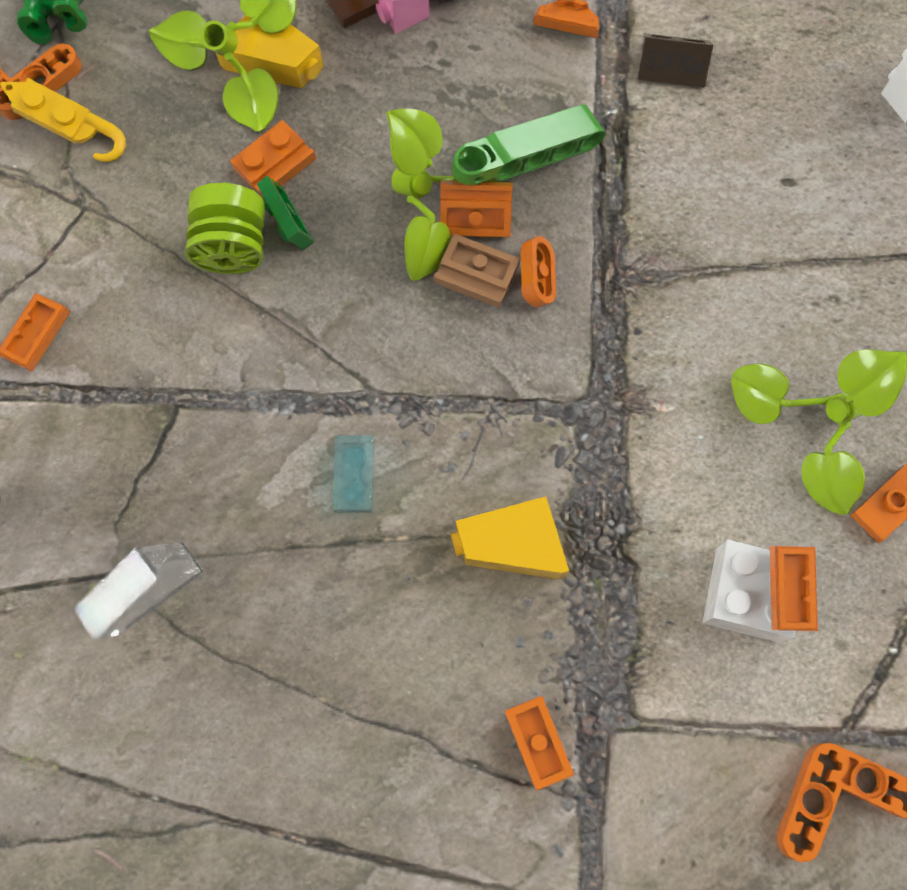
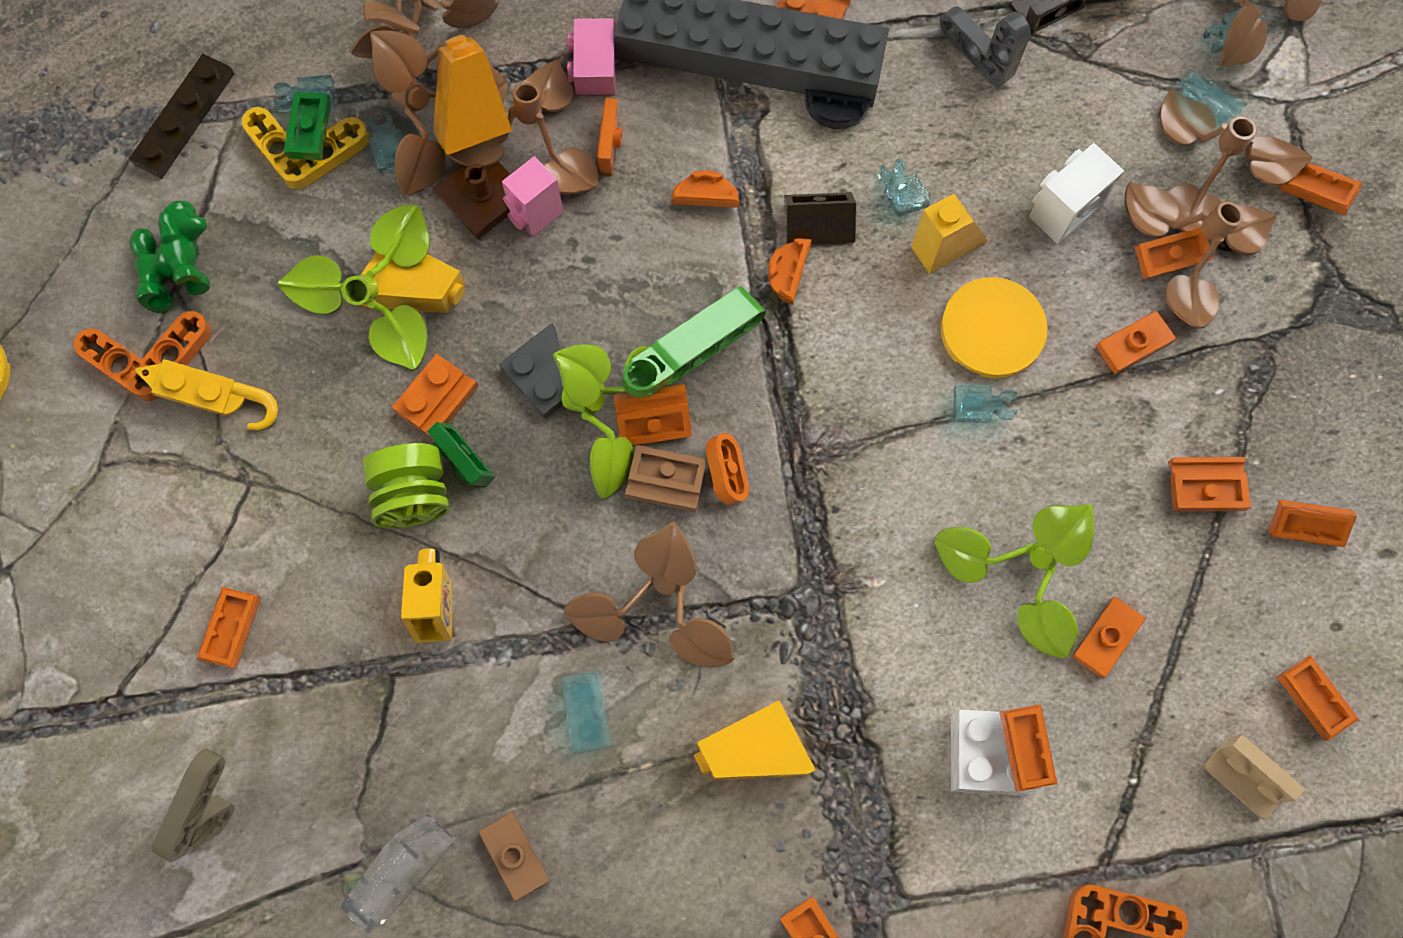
camera: 15 degrees left, 0 degrees up
none -> yellow torso [401,549,452,643]
none -> medium nougat plate [478,811,550,902]
none -> dark grey wing [499,323,563,419]
none -> medium nougat plant [564,522,735,667]
none -> orange plate [768,239,812,305]
none -> clear light blue plate [879,159,931,217]
none -> yellow slope [911,193,987,274]
none -> yellow tile [941,277,1048,379]
none -> clear light blue plate [954,383,1017,423]

